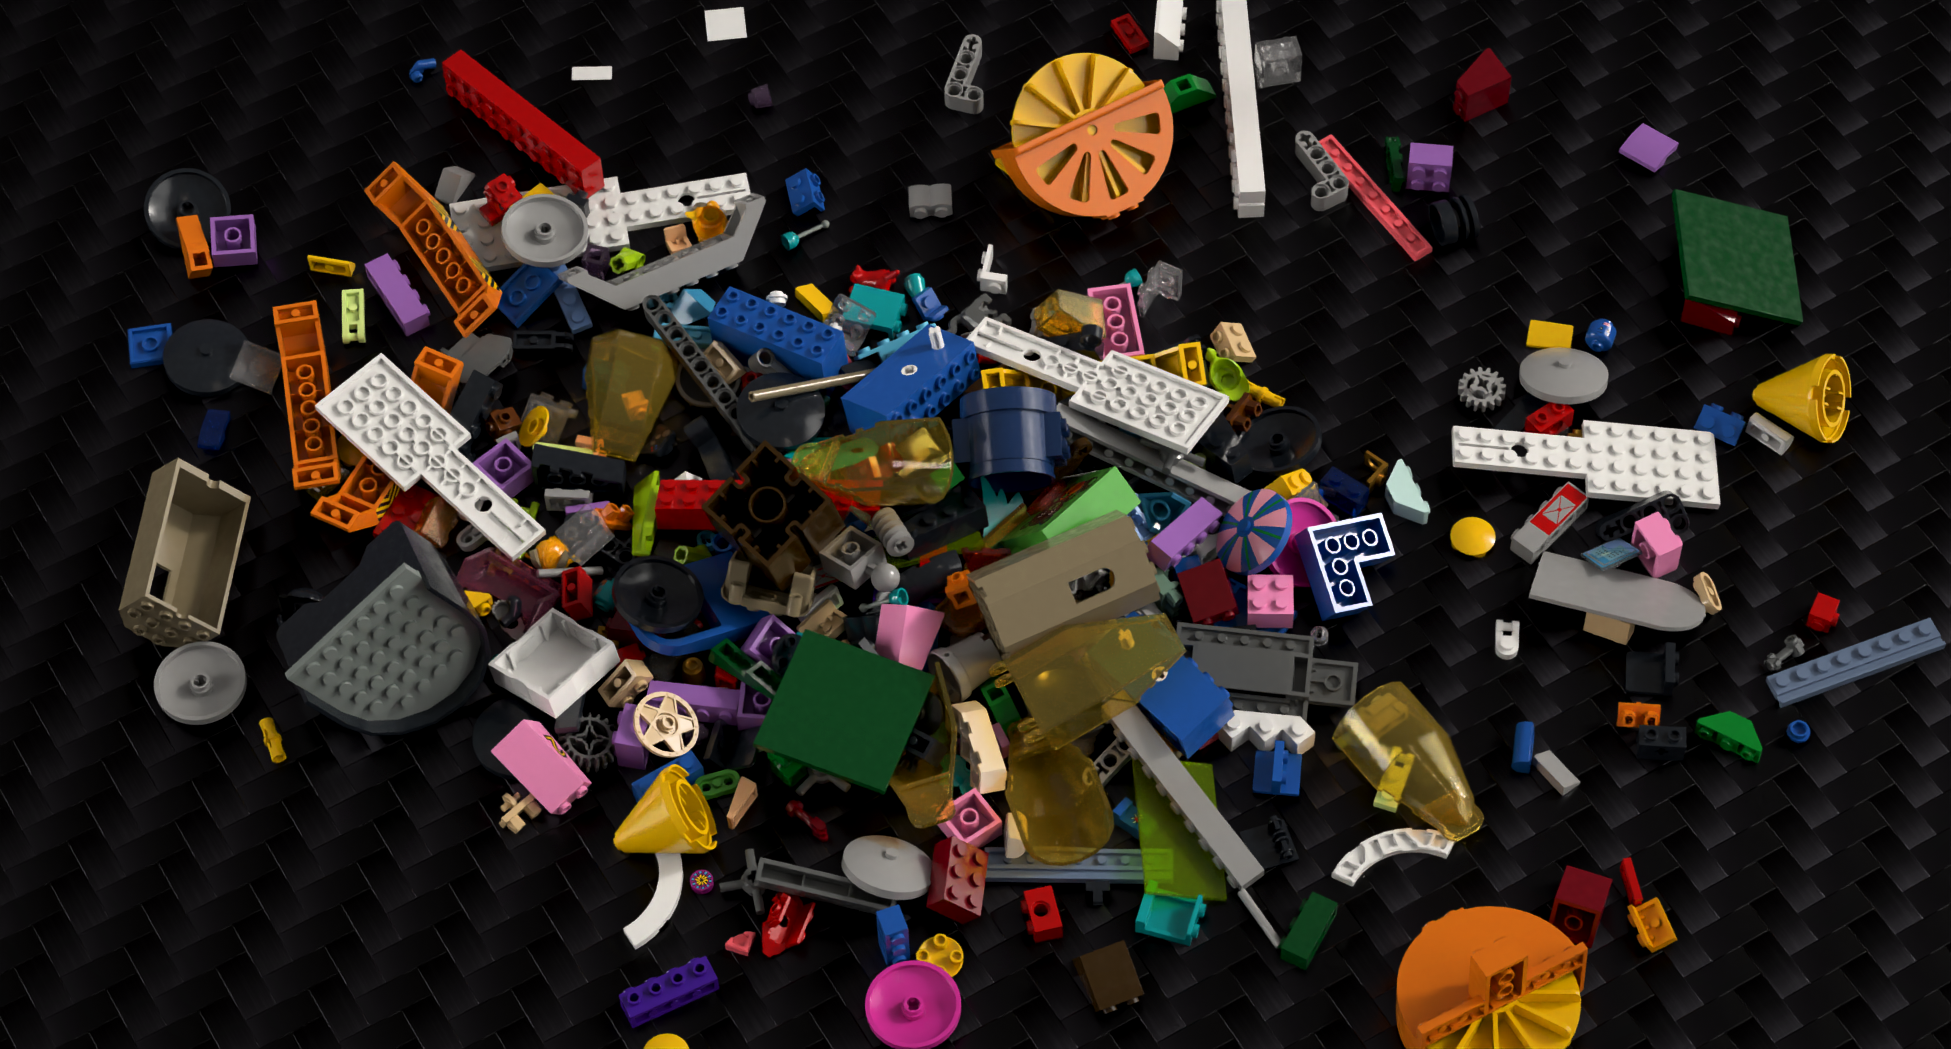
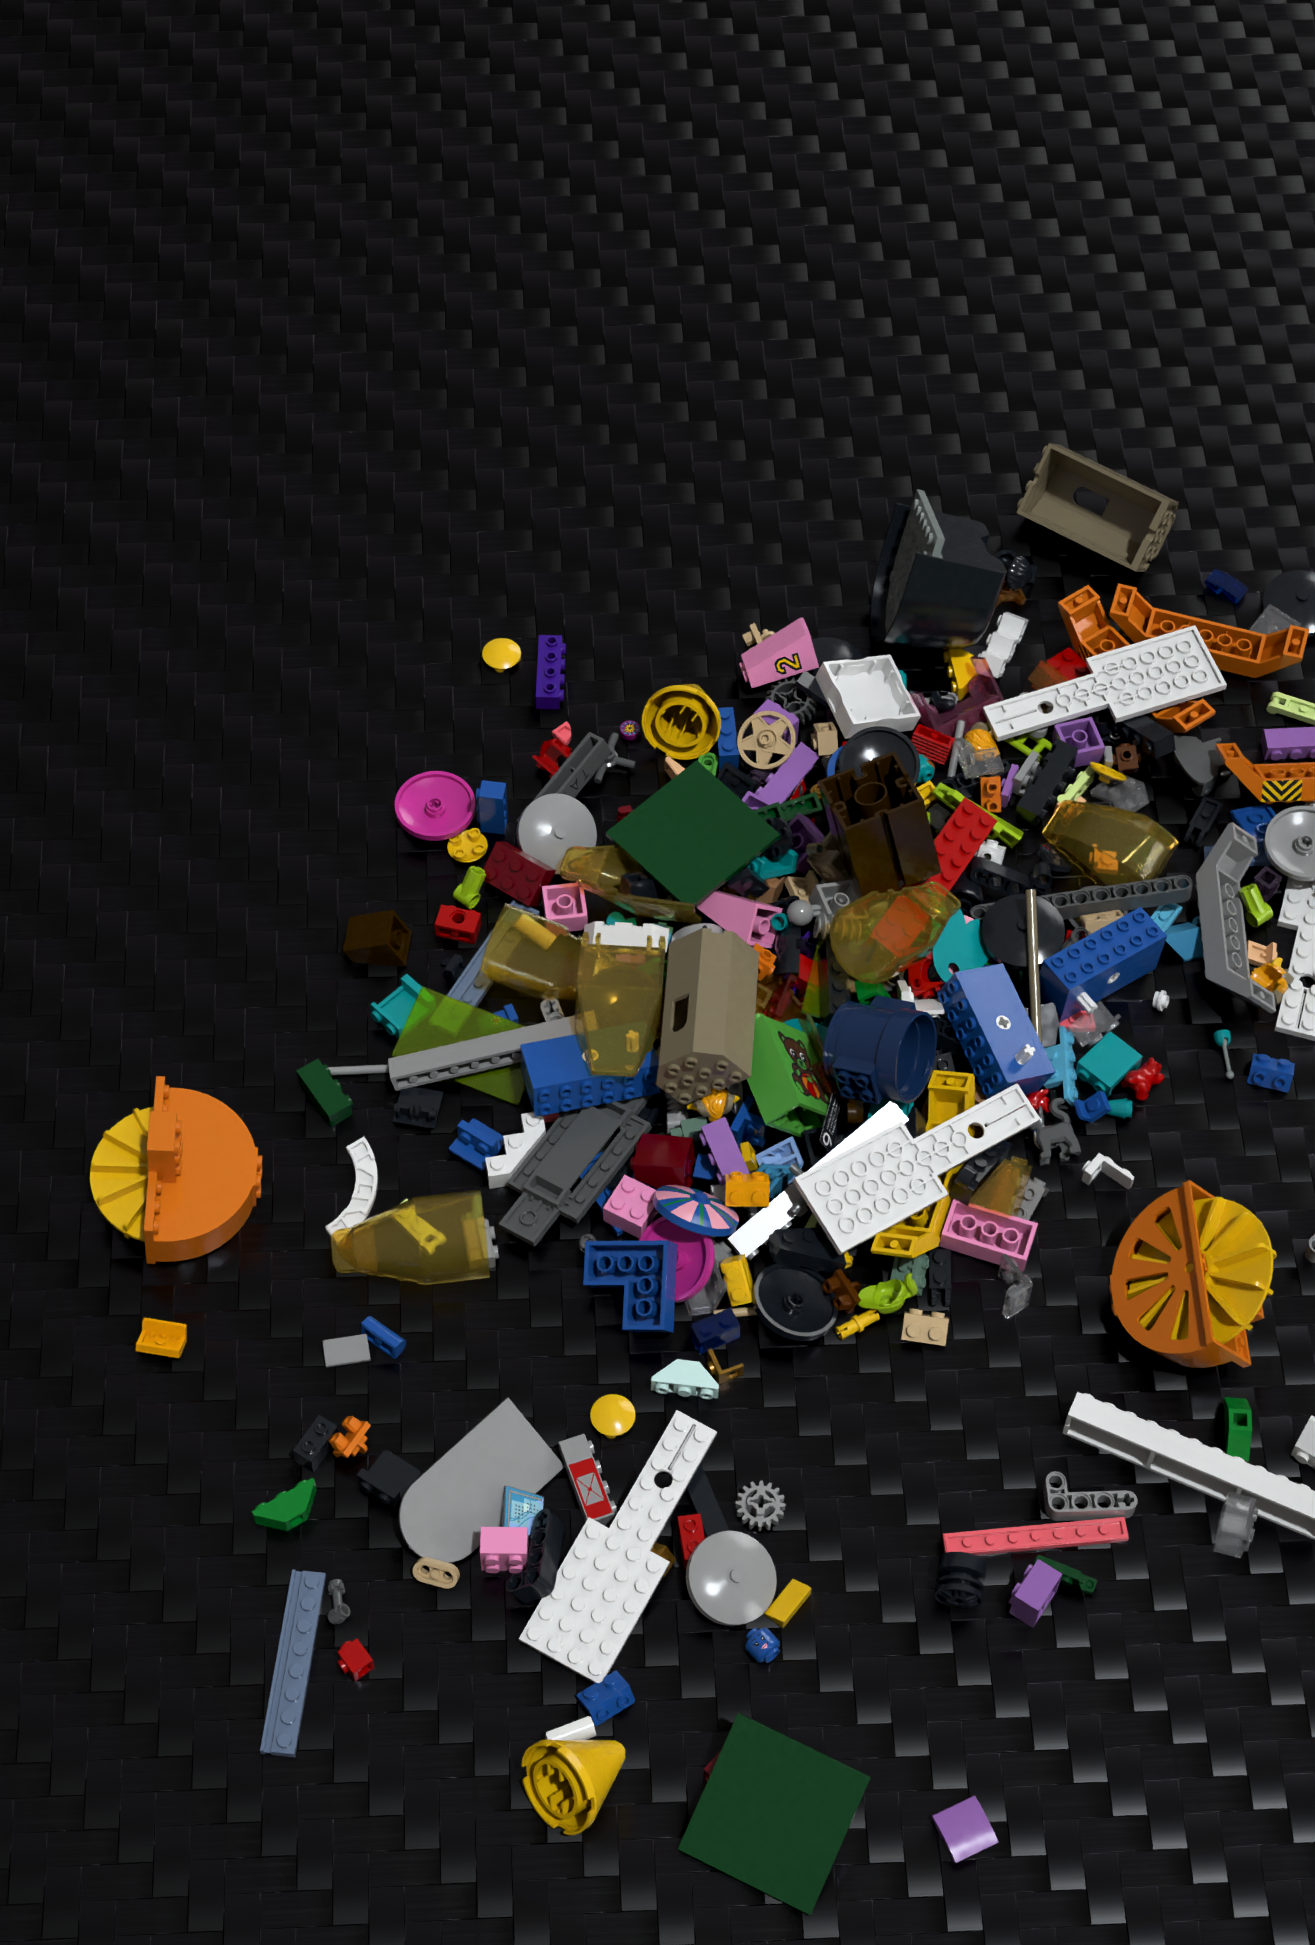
camera: 115 degrees right, 0 degrees up
light grey dish [154,641,247,725] -> none
white tile [623,853,683,950] -> none
yellow slope [795,283,840,323] -> none
light grey brick [908,183,953,219] -> none
teal hinge [1118,268,1143,288] -> none
dark red slope [1453,48,1512,122] -> none
white plate [1495,620,1519,660] -> none
dark red slope [1549,865,1613,948] -> none
red tile [1620,857,1643,908] -> none
blue plate [1787,720,1810,743] -> none
none -> lime piece [453,866,486,909]
none -> light orange bracket [725,1171,770,1207]

